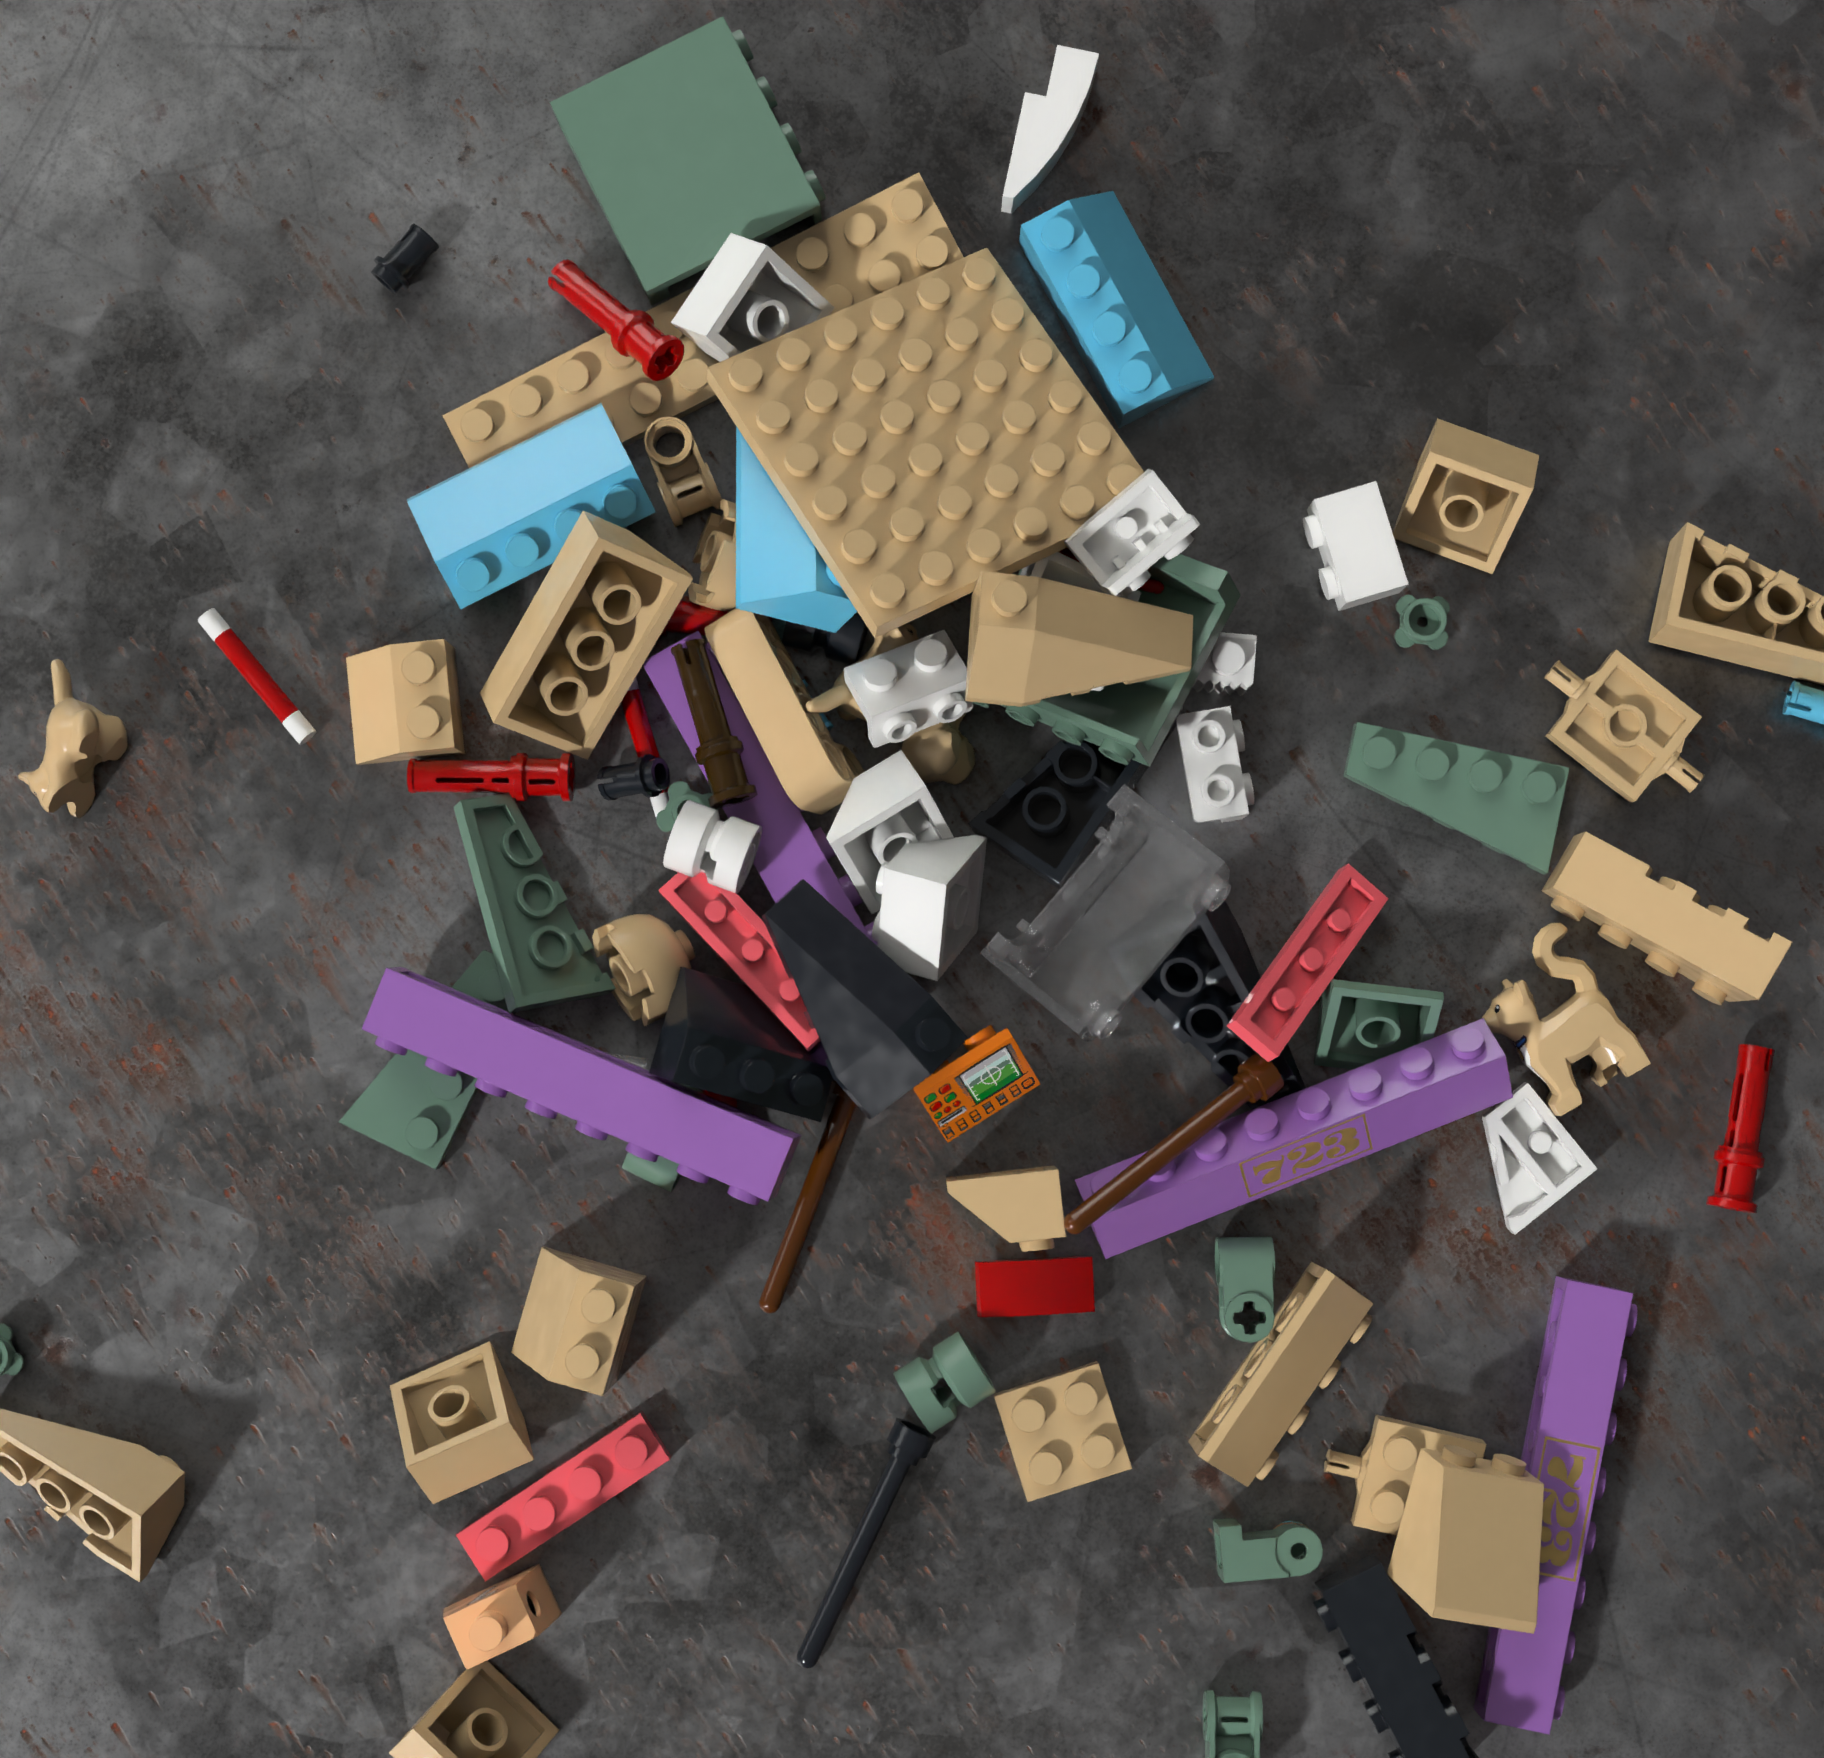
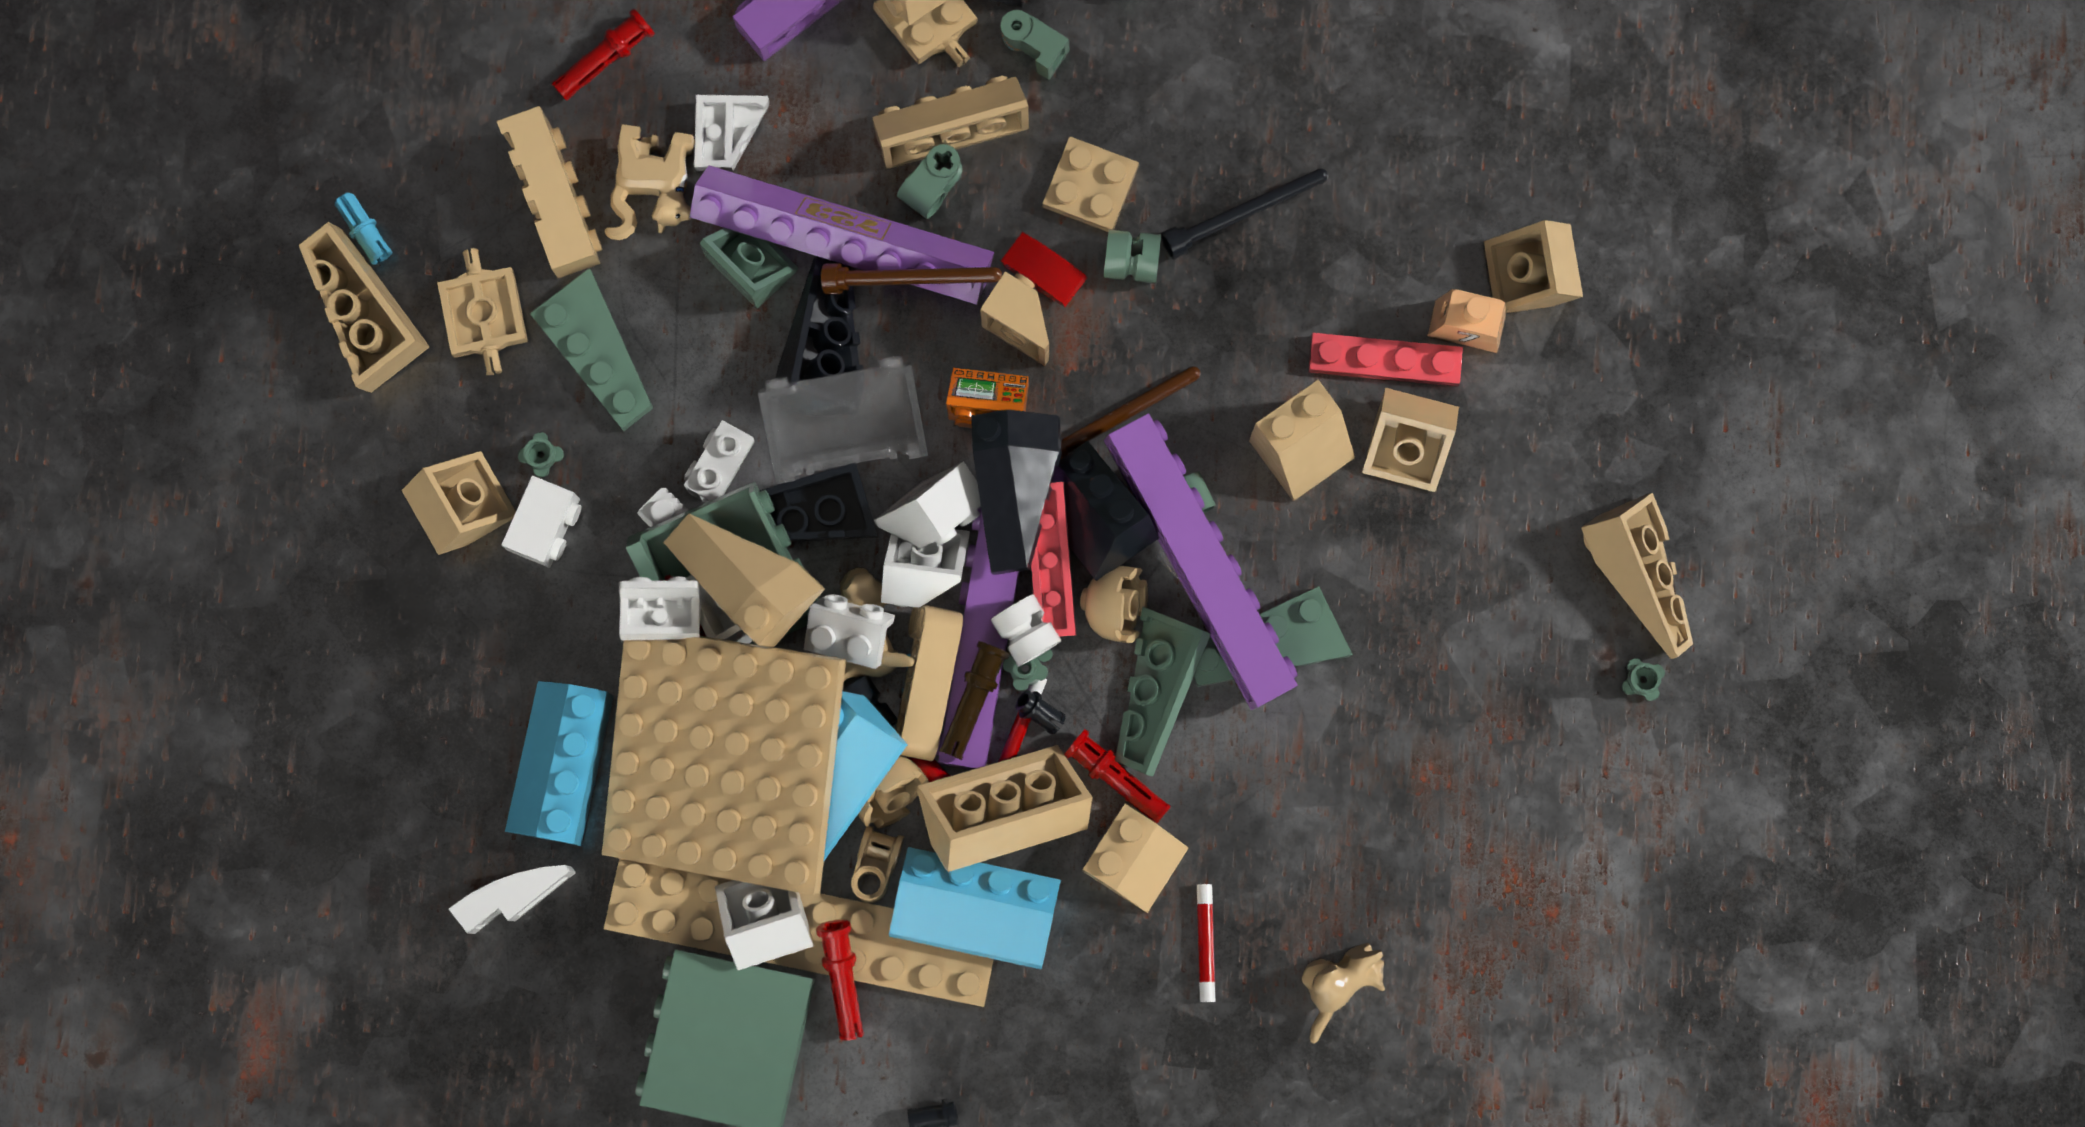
camera: 145 degrees left, 5 degrees down
coral plate [1227,863,1389,1062] -> none

